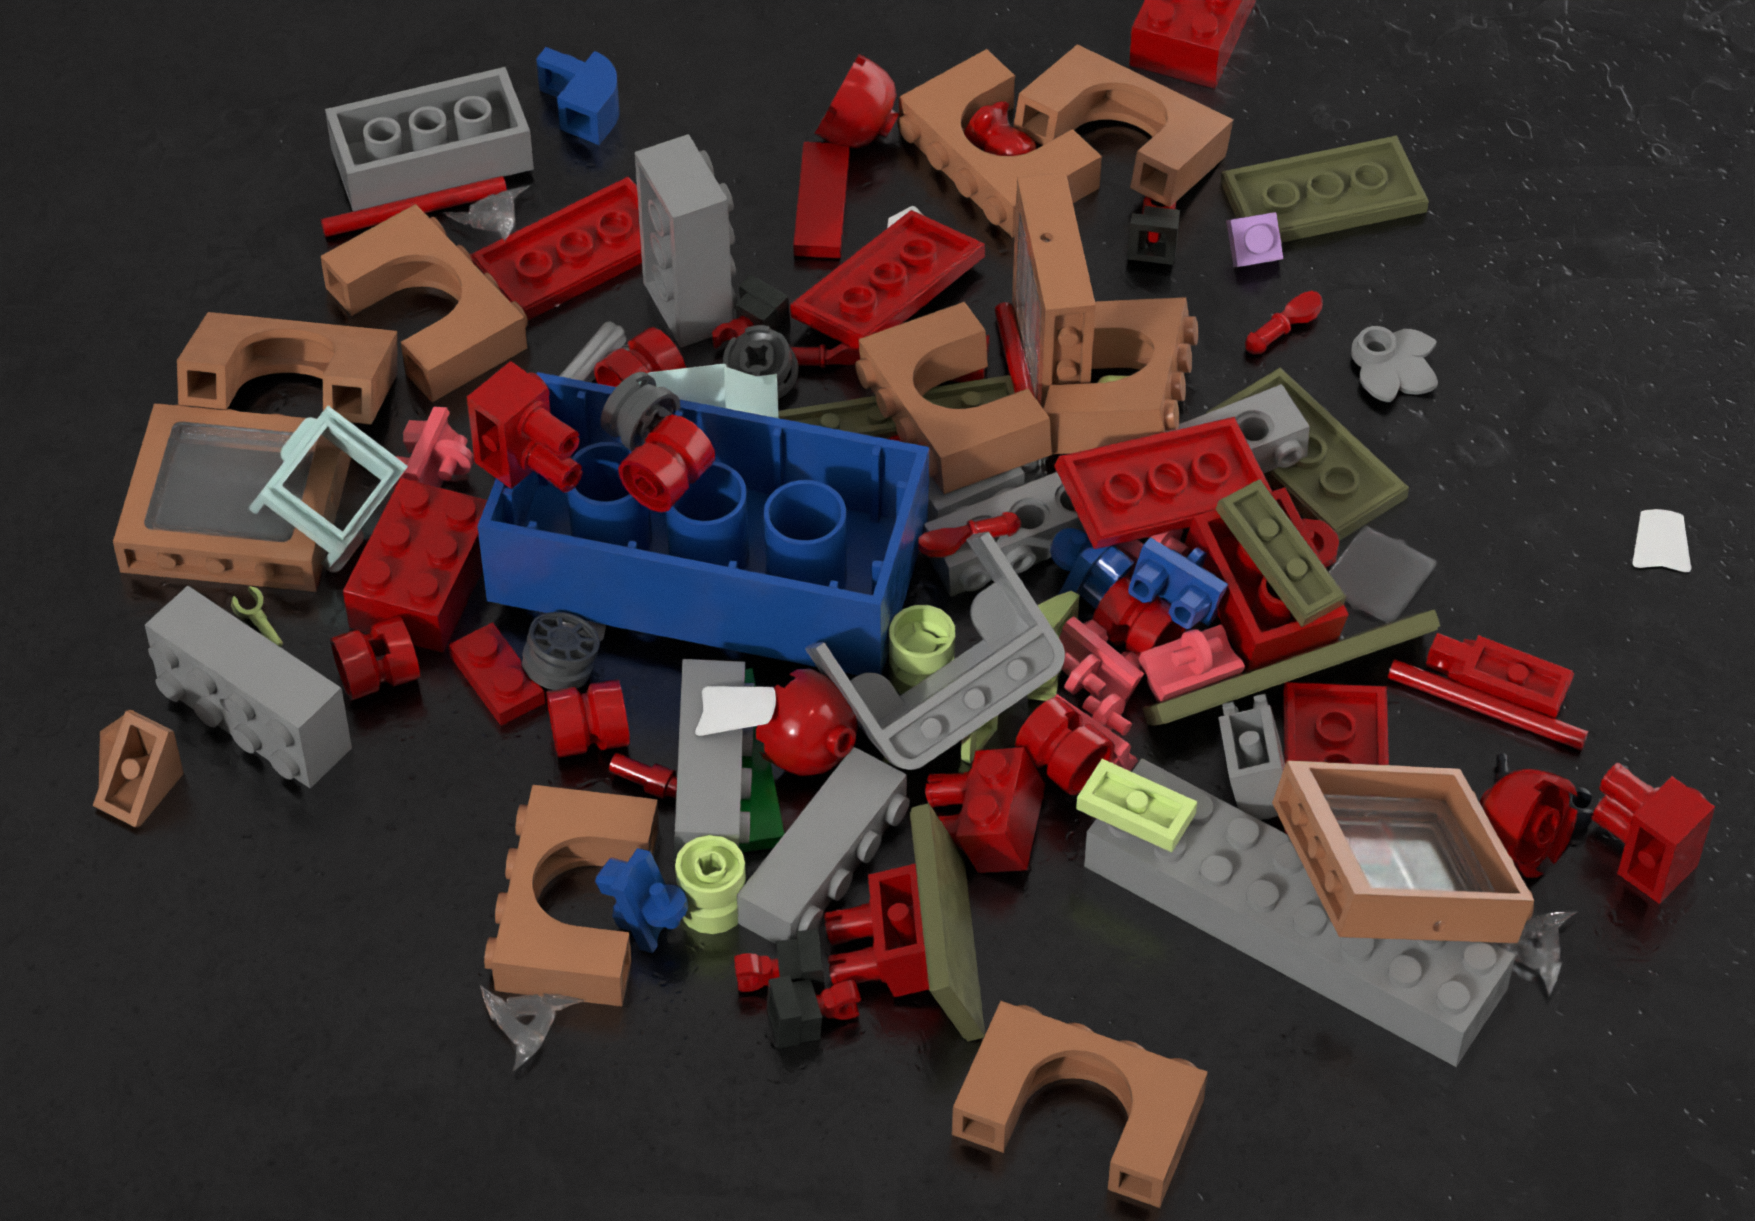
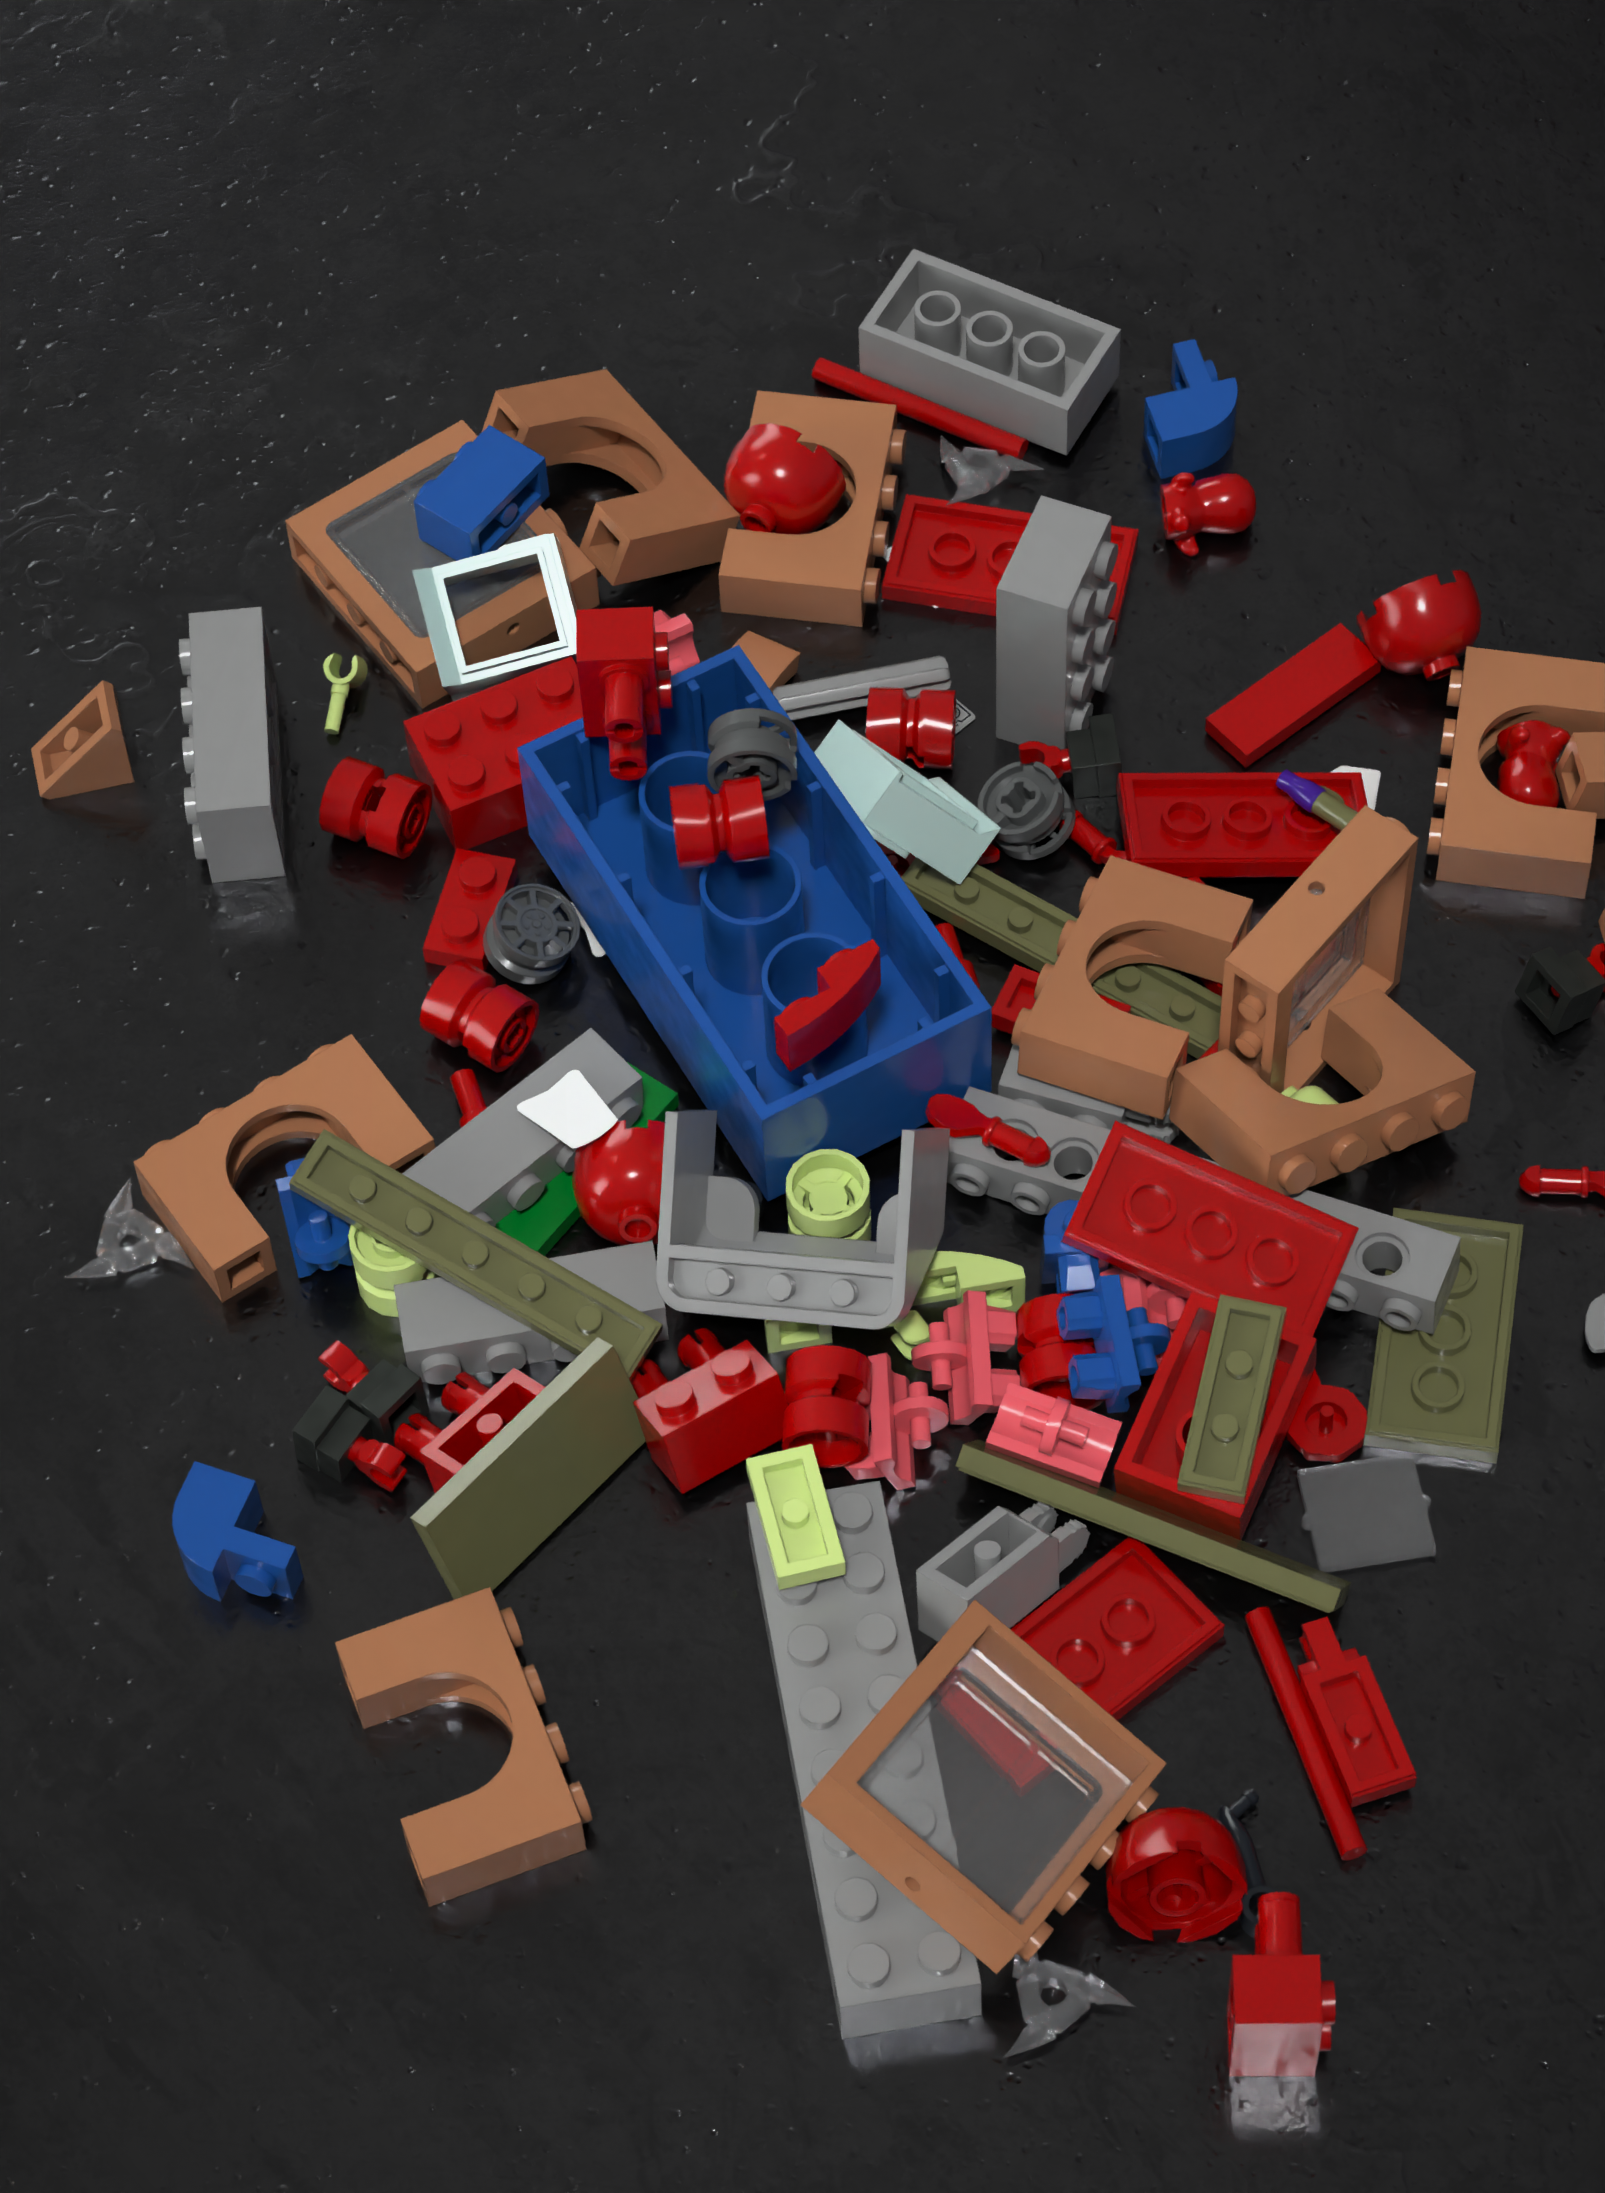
camera: 50 degrees right, 5 degrees up
none -> blue brick [172,1461,304,1602]
none -> olive tile [289,1129,663,1382]
none -> blue brick [414,425,550,561]
none -> red cylinder [724,423,846,535]
none -> red slope [774,939,881,1072]
none -> red animal [1160,472,1256,556]
none -> piece [1276,769,1358,831]

